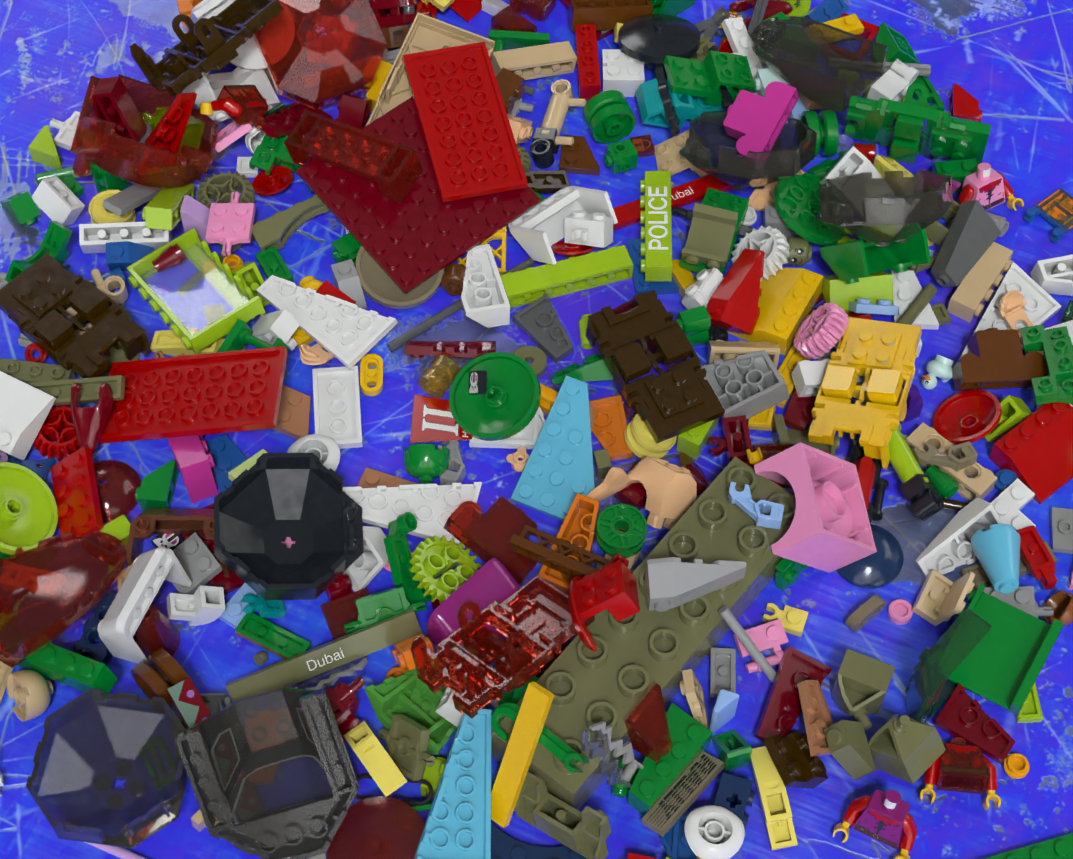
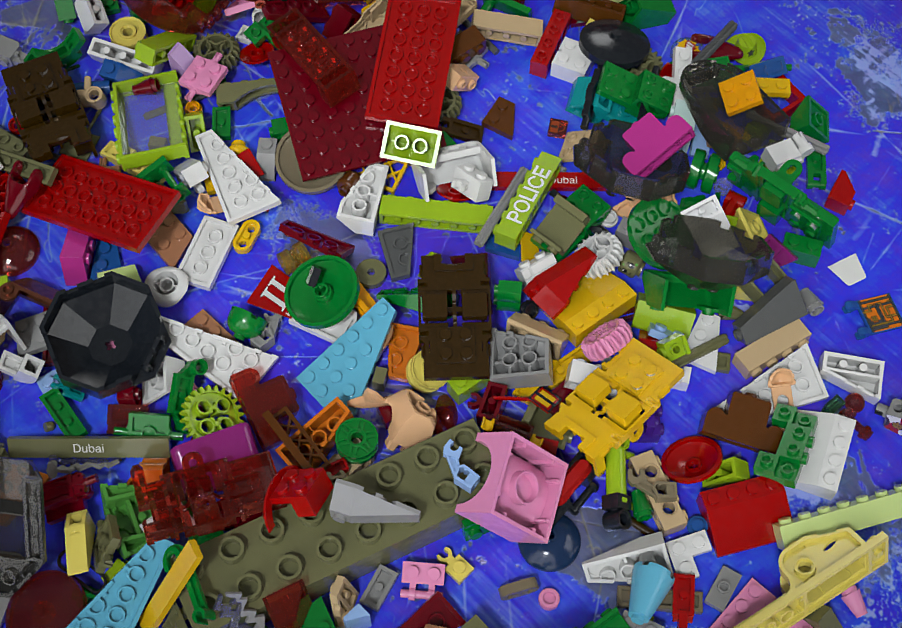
camera: 25 degrees right, 5 degrees up
light grey tile [103,173,172,216] -> none
green slope [135,460,179,511] -> none
tile [151,534,184,551] -> none
dark grey piece [387,257,534,352] -> none
light nougat plate [506,447,530,472] -> none
tan piece [530,79,587,169] -> none
green wheel [583,90,636,144] -> none
green brick [604,139,638,175] -> none
dark grey piece [694,6,730,42] -> none
light grey bar [719,606,777,684] -> none
tan bracket [911,569,975,626] -> none
light aqua animal [921,354,954,390] -> none
torso [958,163,1024,211] -> none
none -> lime slope [380,120,442,168]
none -> light grey axle [474,166,528,248]
none -> piece [493,386,562,414]
none -> lime brick [656,333,691,361]
none -> light orange plate [718,69,764,117]
none -> white sticker [828,253,866,286]

